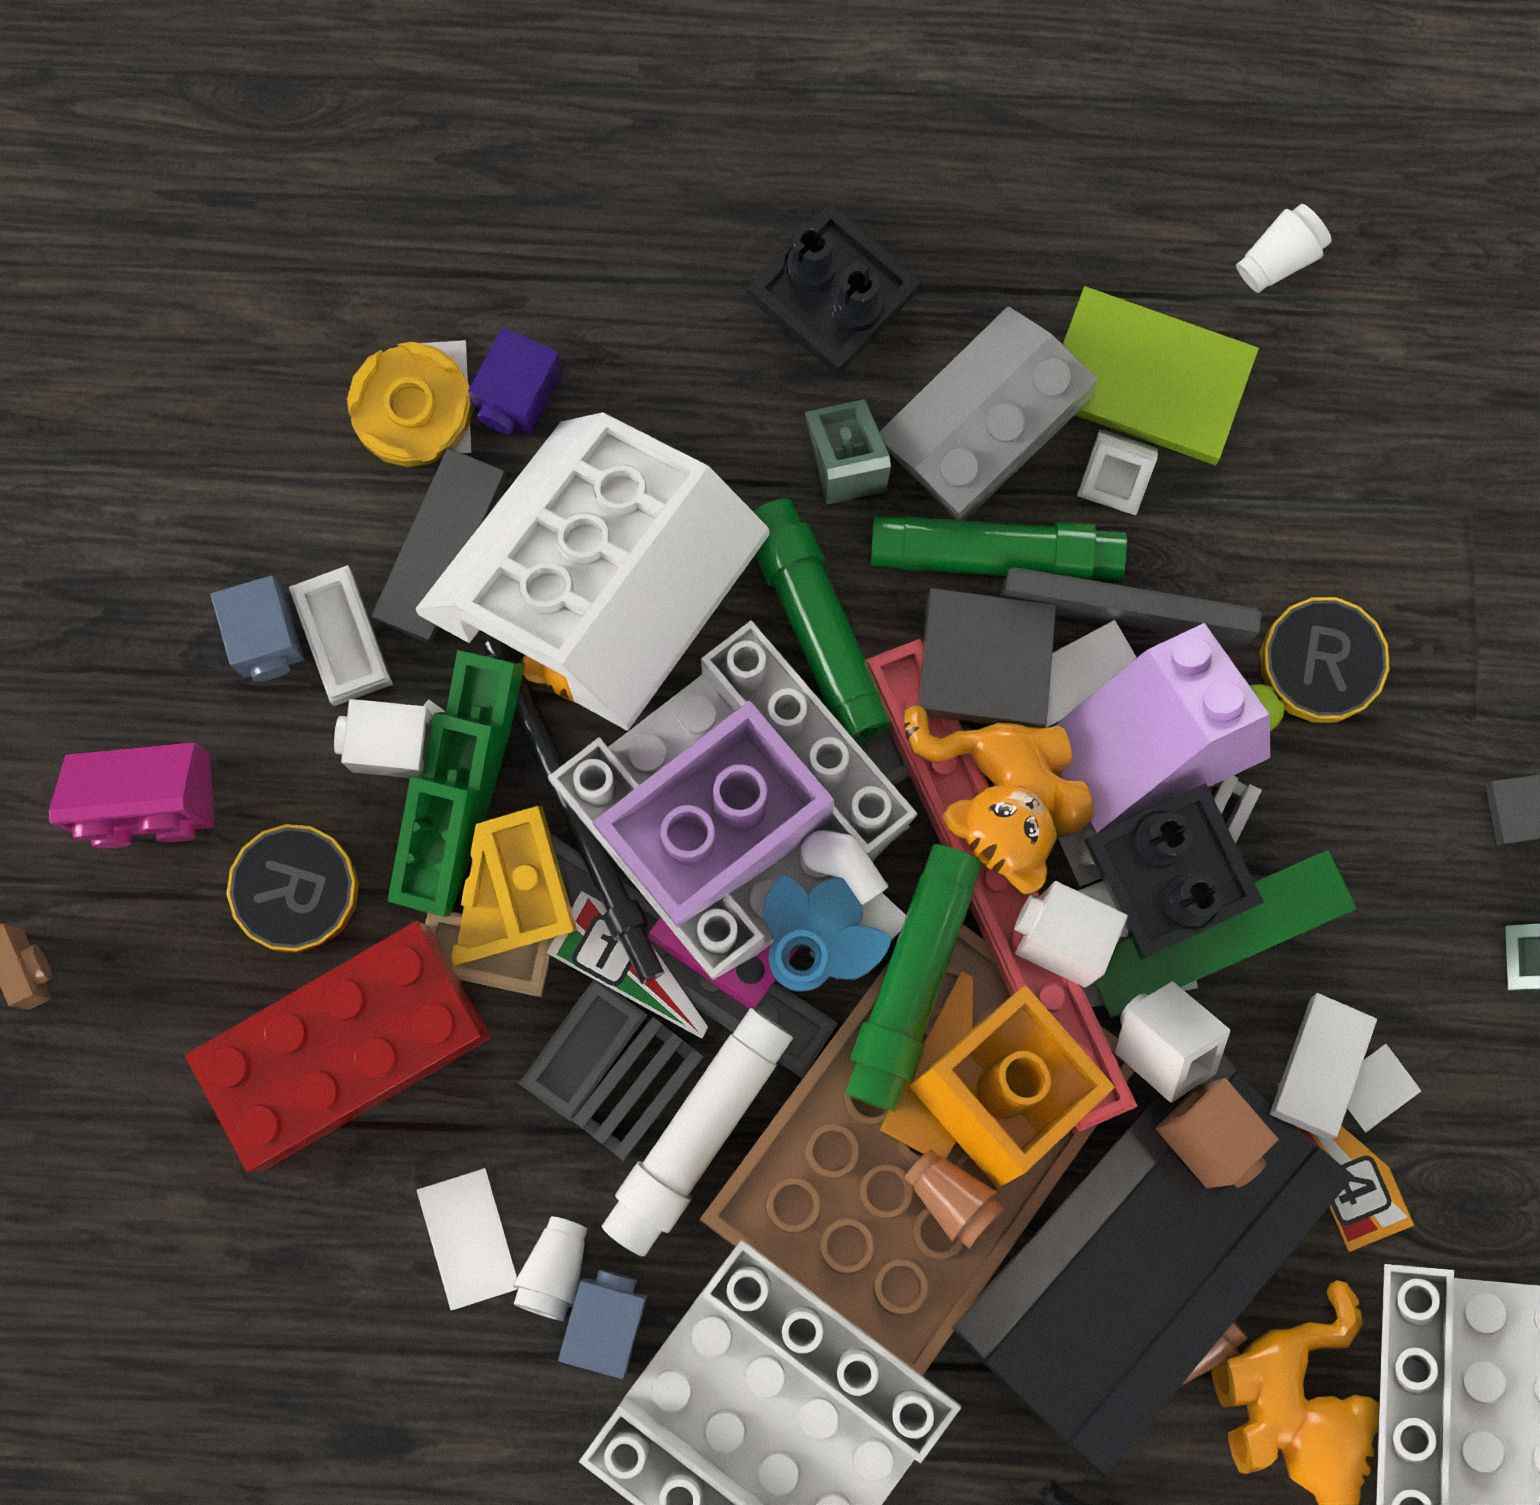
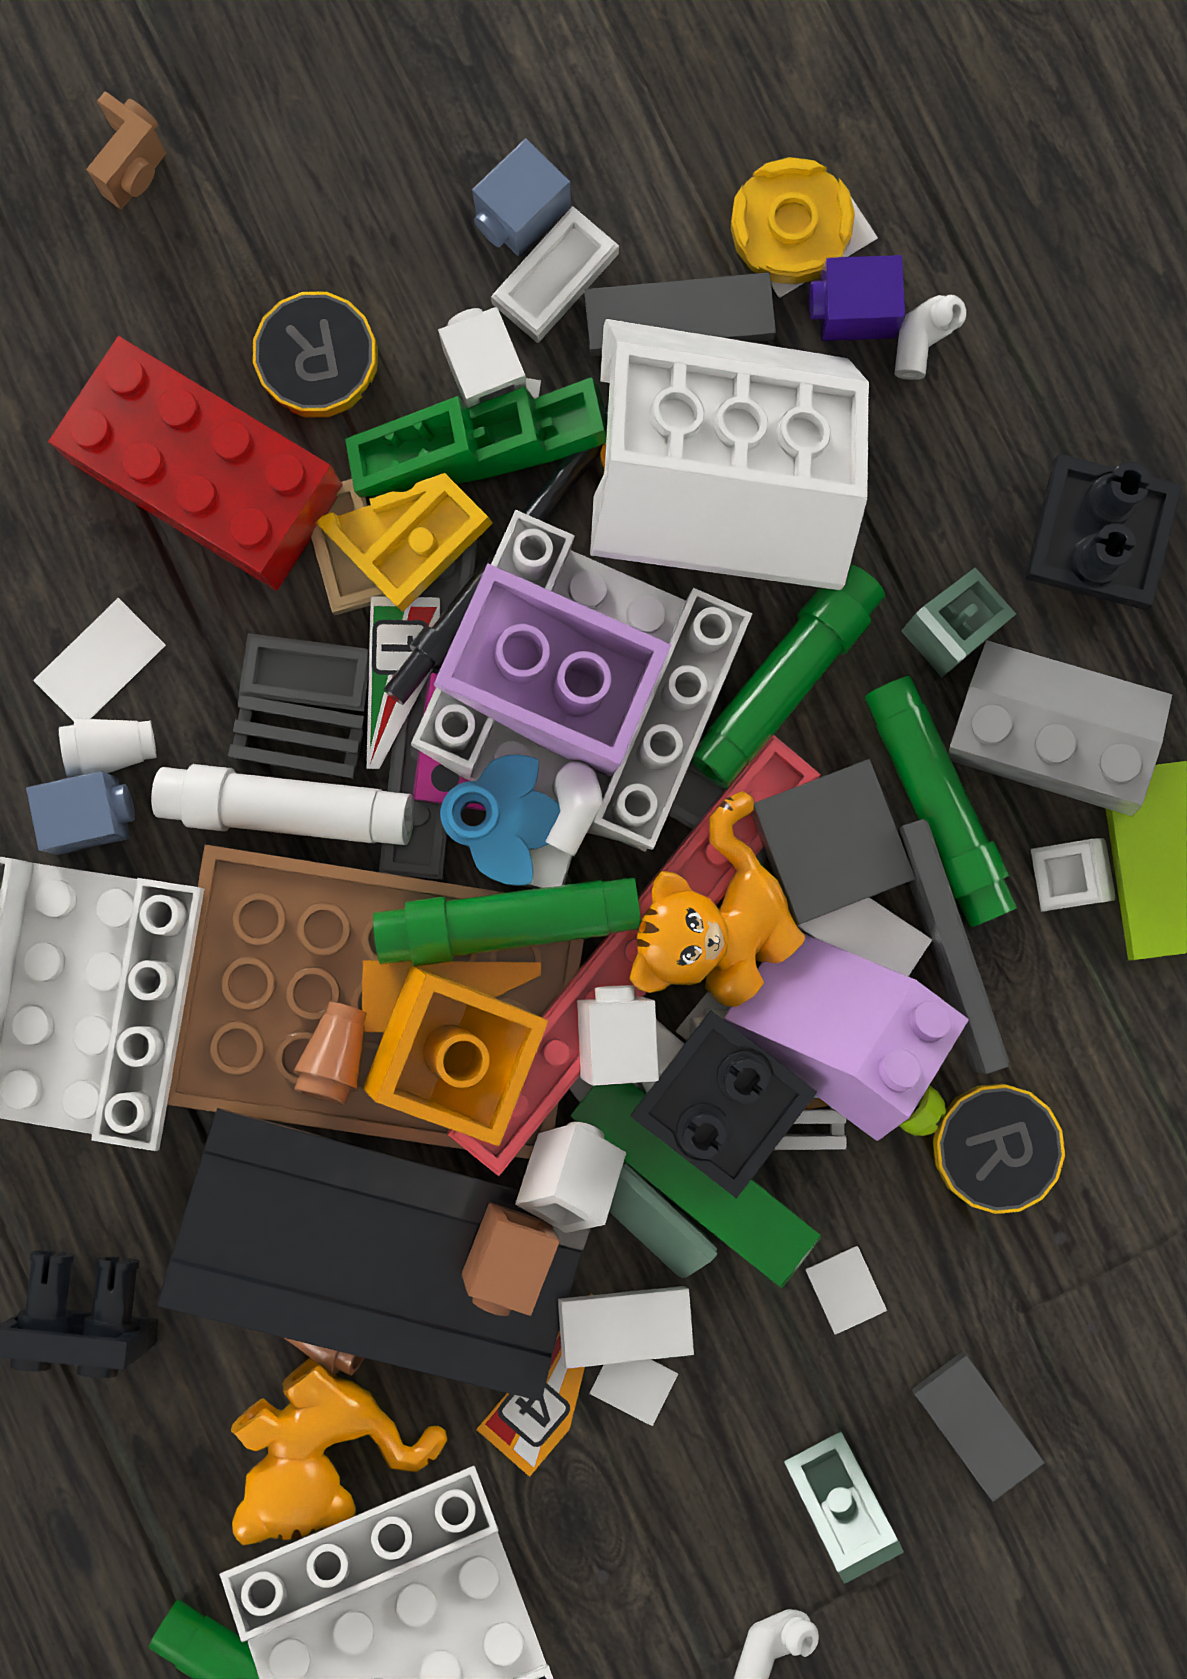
camera: 65 degrees right, 5 degrees up
dark pink slope [49,742,215,848] -> none
none -> sand green slope [609,1161,717,1278]
none -> white sticker [805,1246,887,1335]
none -> white arm [894,295,966,380]

